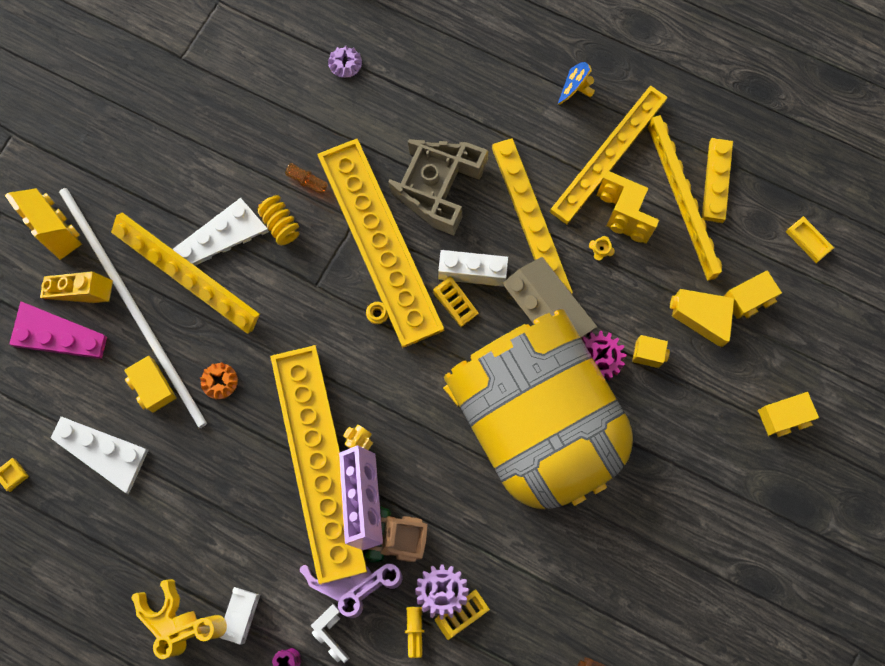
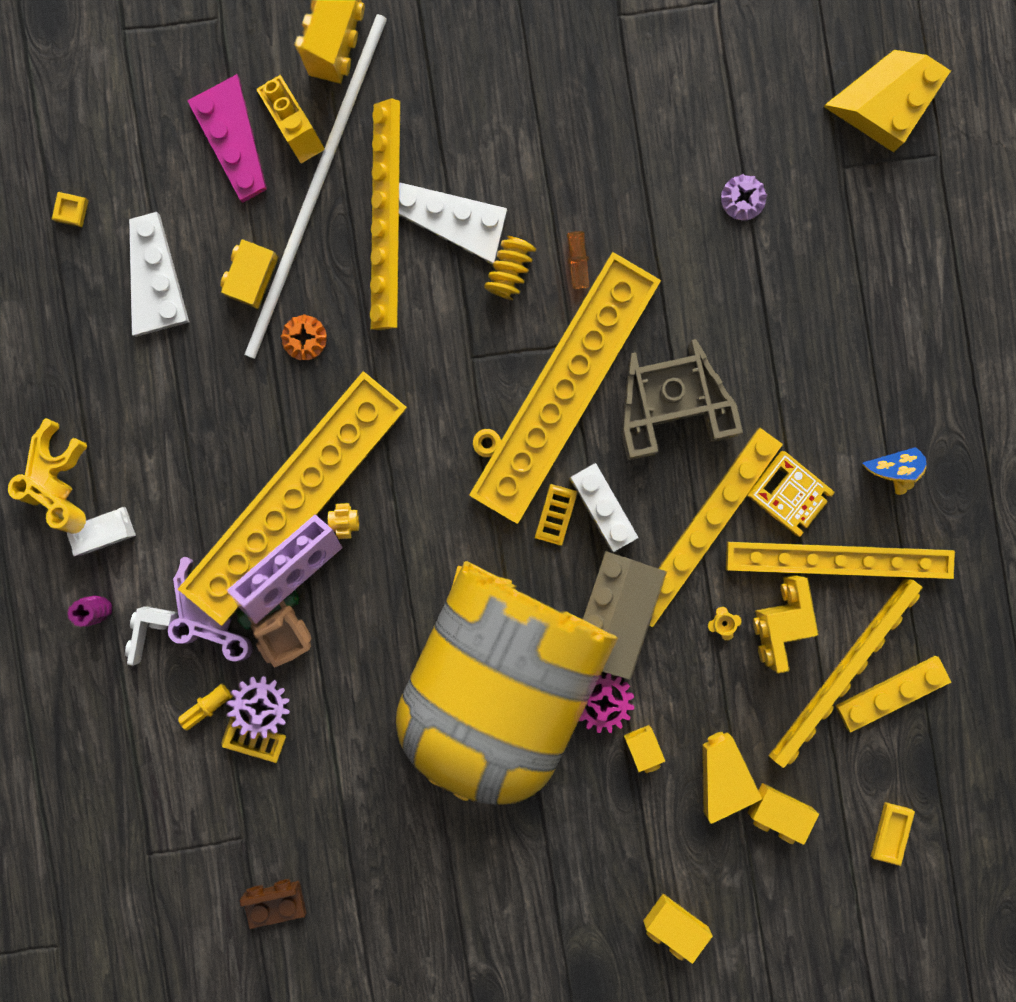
camera: 55 degrees right, 15 degrees up
none -> yellow container [747,451,835,537]

